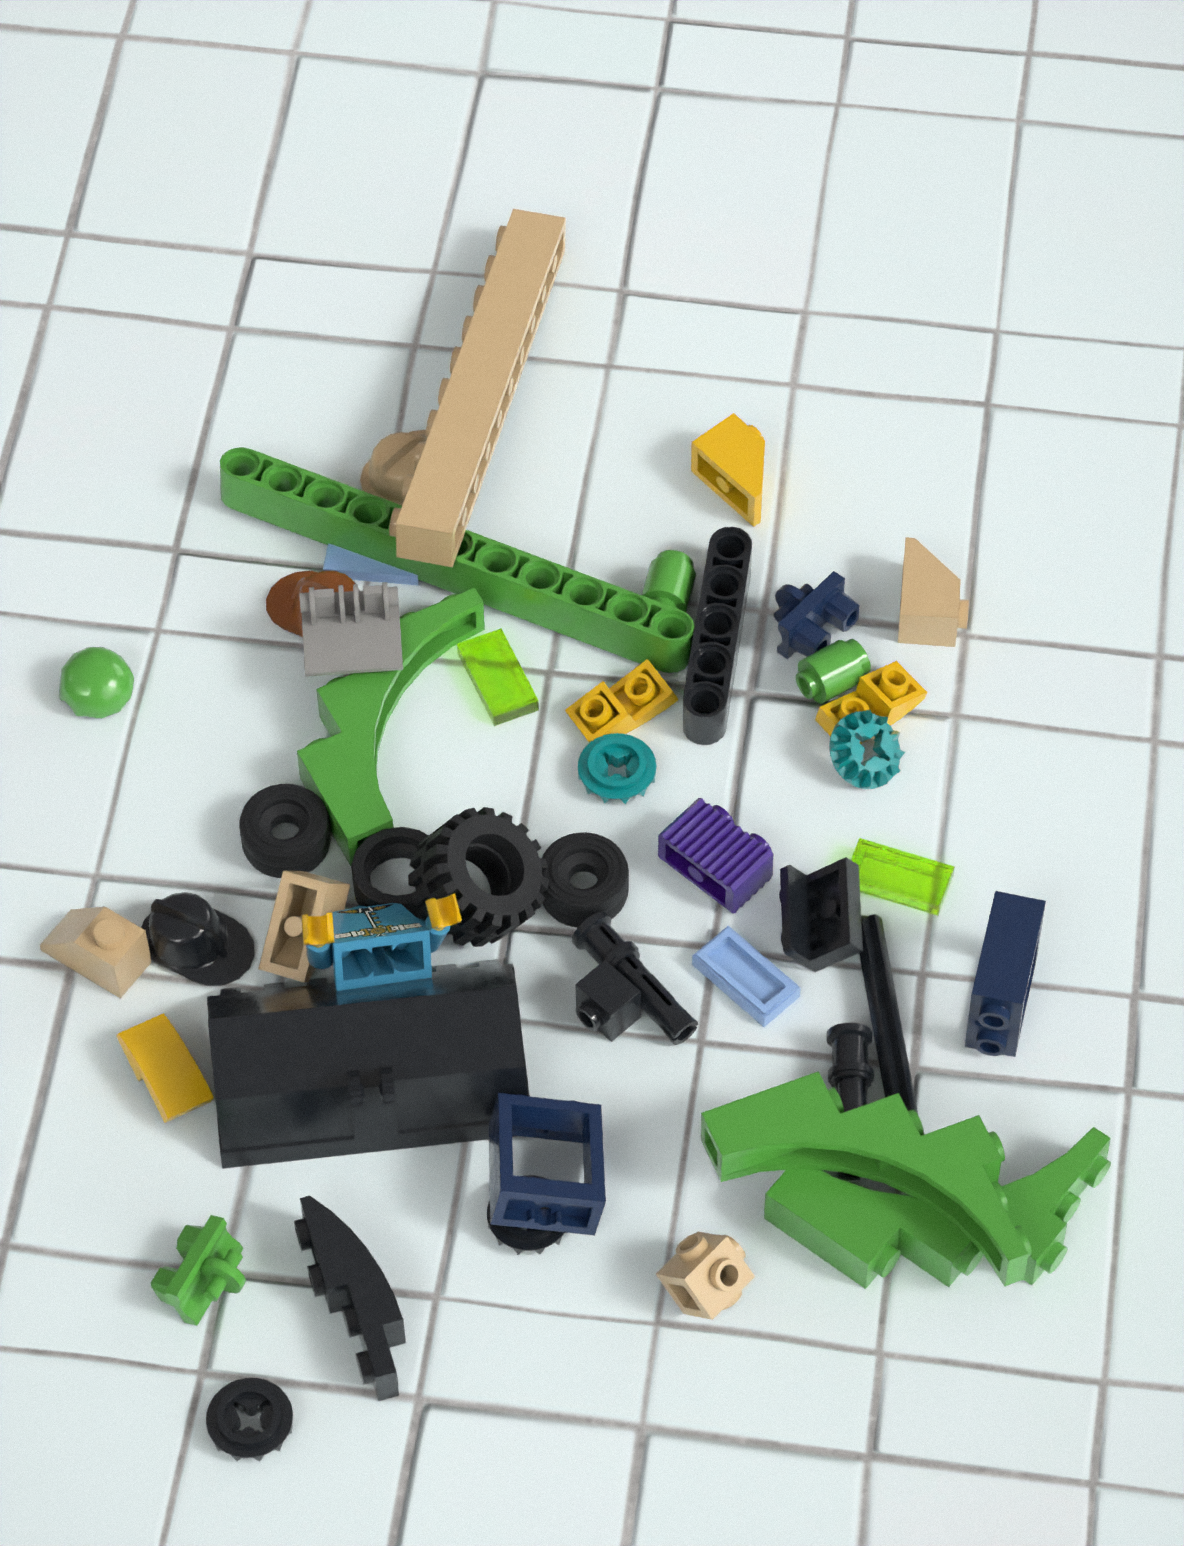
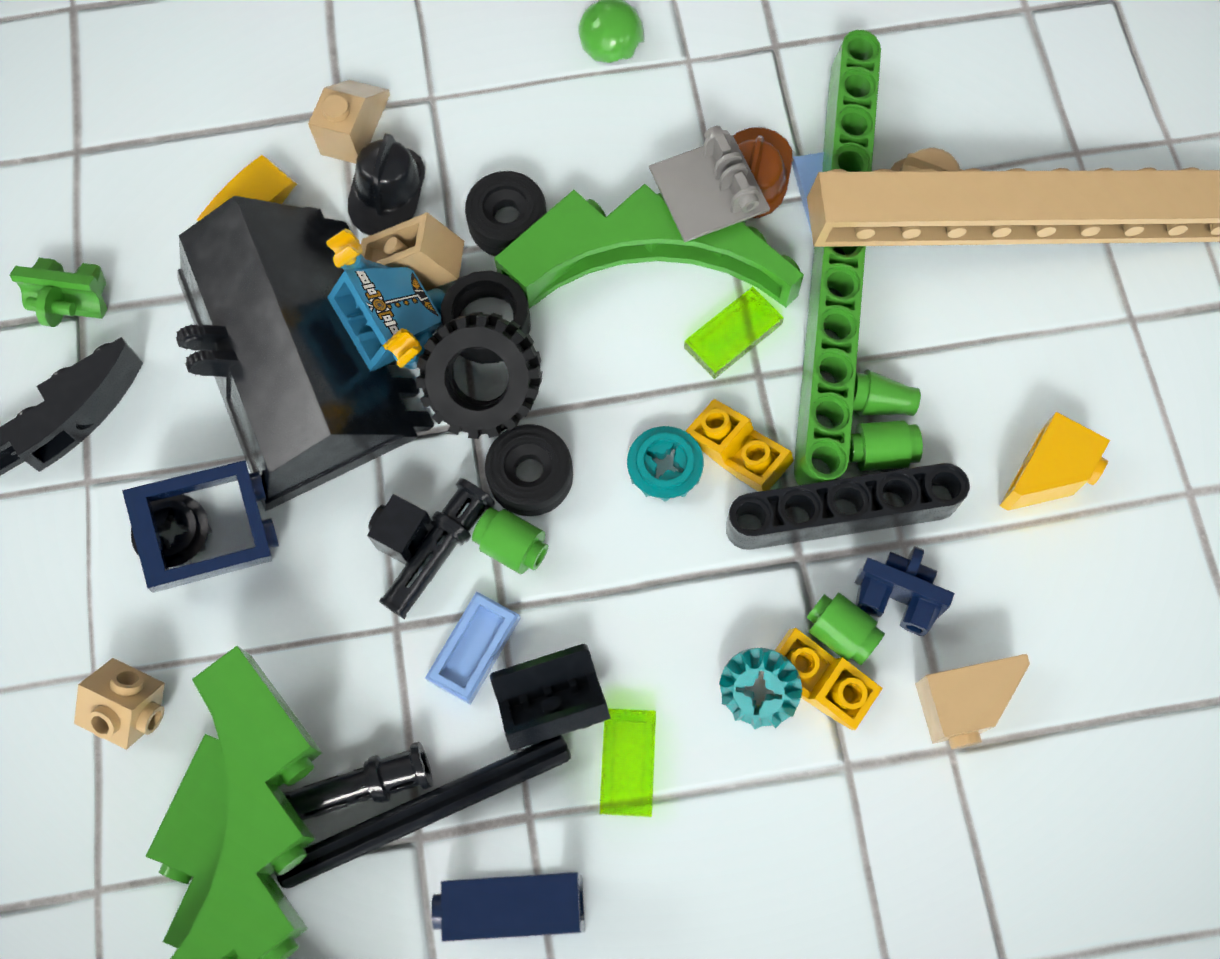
camera: 75 degrees right, 15 degrees up
dark purple brick [658,798,774,914] -> none
none -> bright green brick [472,507,549,574]
none -> bright green cone [853,369,921,416]

